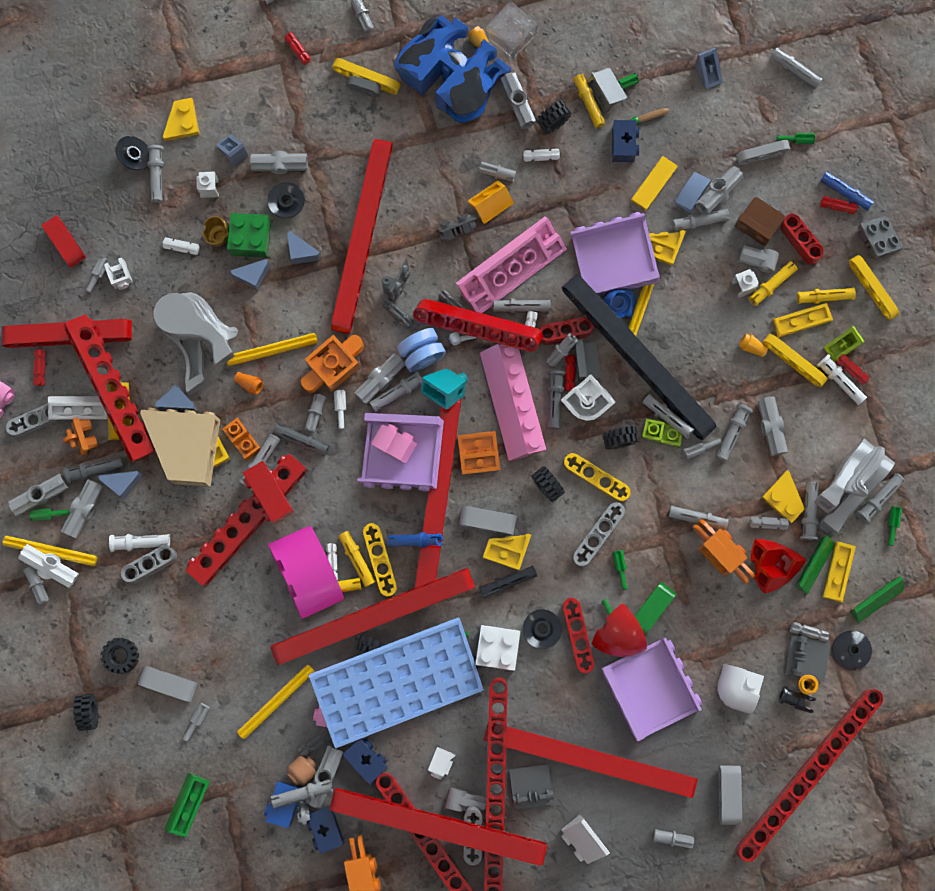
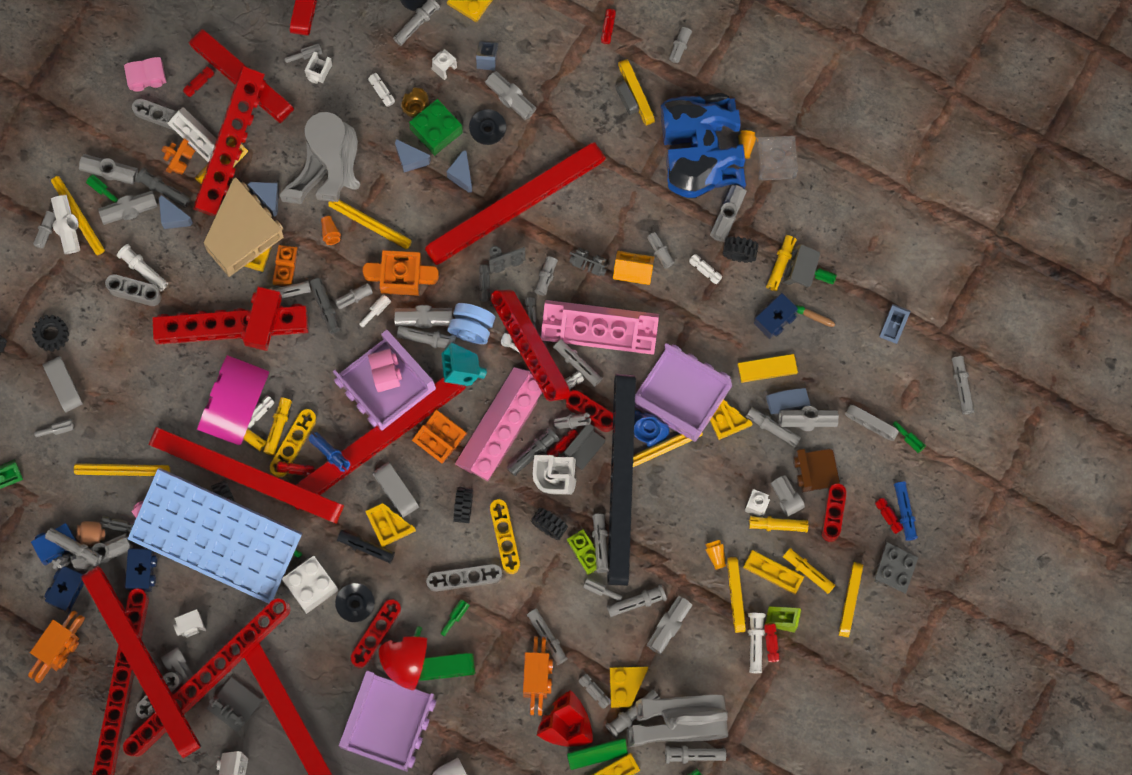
camera: 40 degrees right, 5 degrees down
none -> red axle [276,462,314,476]
none -> light grey pin [534,256,558,296]

